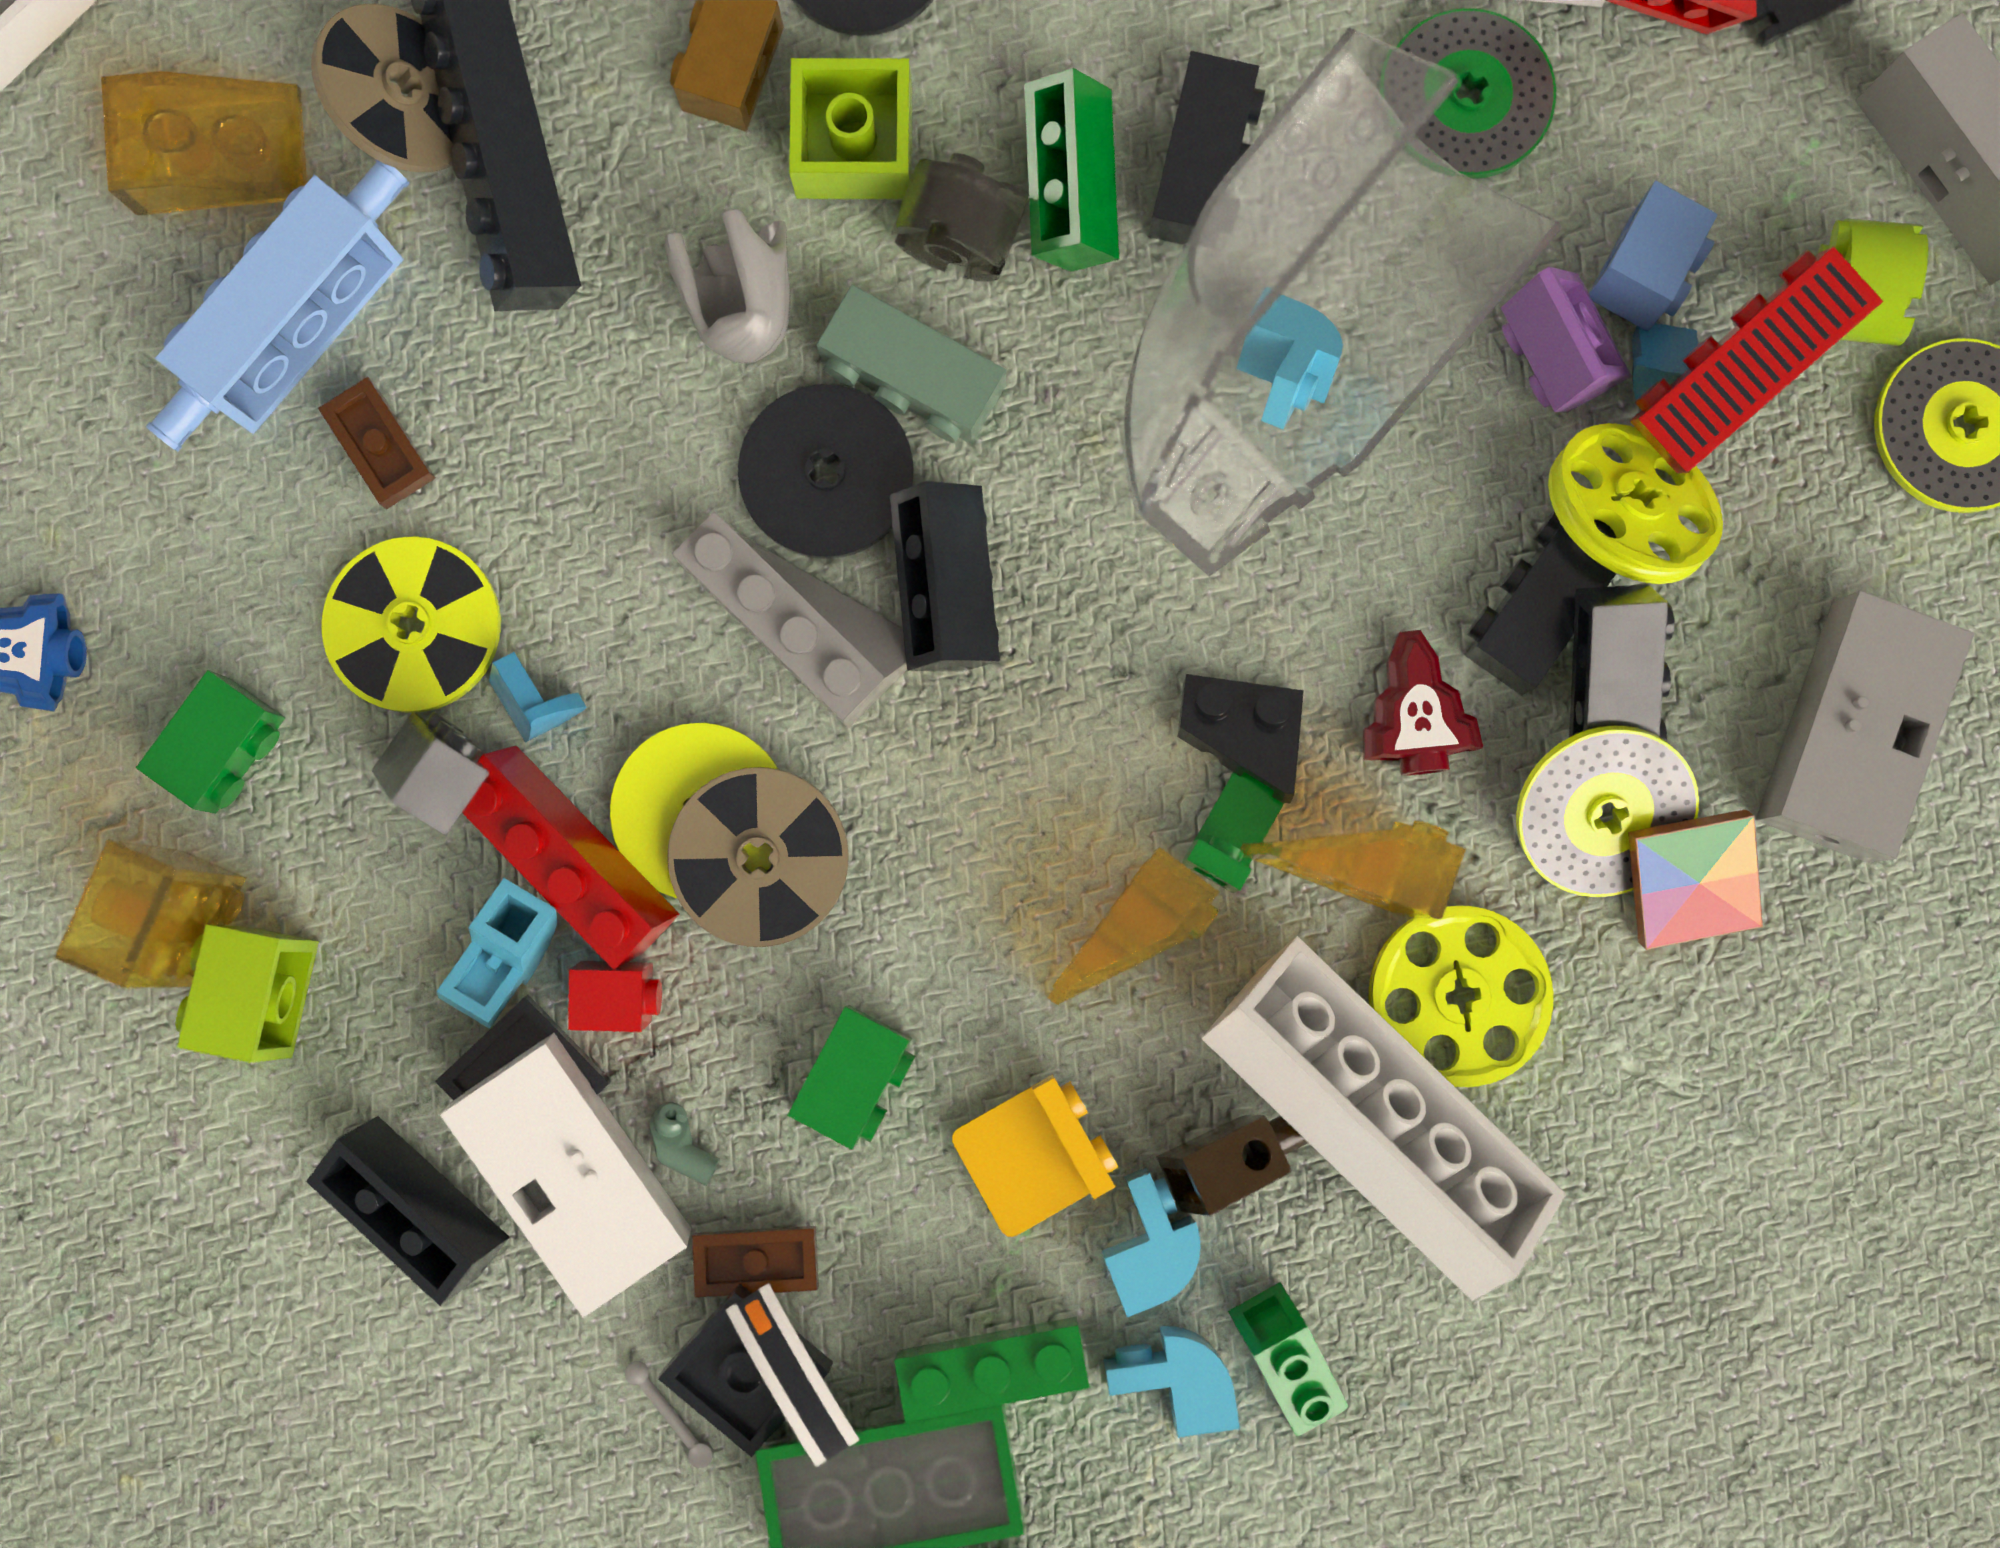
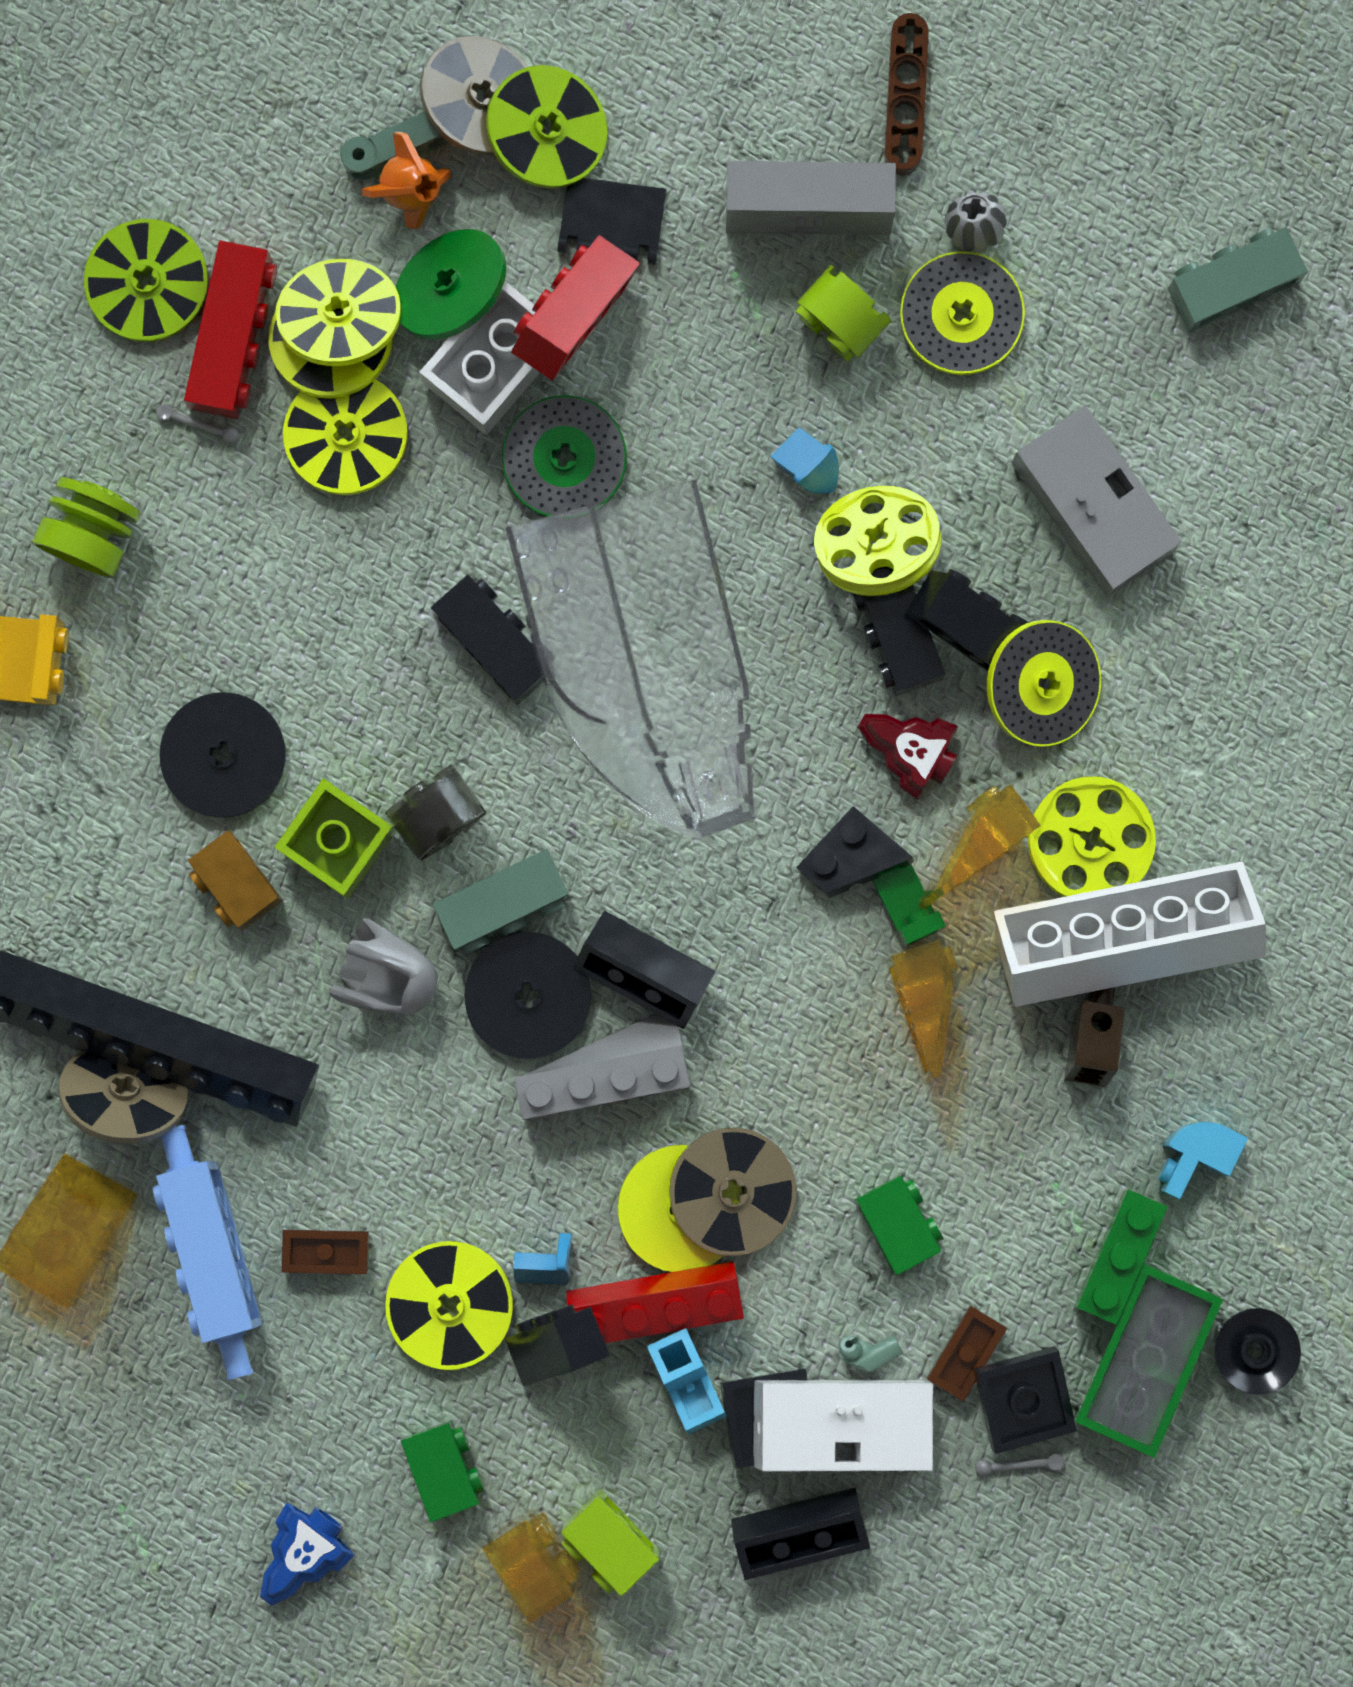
camera: 55 degrees left, 0 degrees up
red brick [568,961,662,1032] -> none
sticker [726,1283,859,1467] -> none
yellow bracket [952,1074,1118,1237] -> none
green brick [1024,68,1119,272] -> none
medium azure brick [1102,1168,1201,1317] -> none
green bracket [1228,1282,1348,1436] -> none
medium azure brick [1236,290,1343,429] -> none
medium lavender slope [1501,266,1632,412] -> none
medium blue brick [1589,180,1718,331] -> none
tile [1628,809,1763,950] -> none
red brick [1630,246,1884,473] -> none

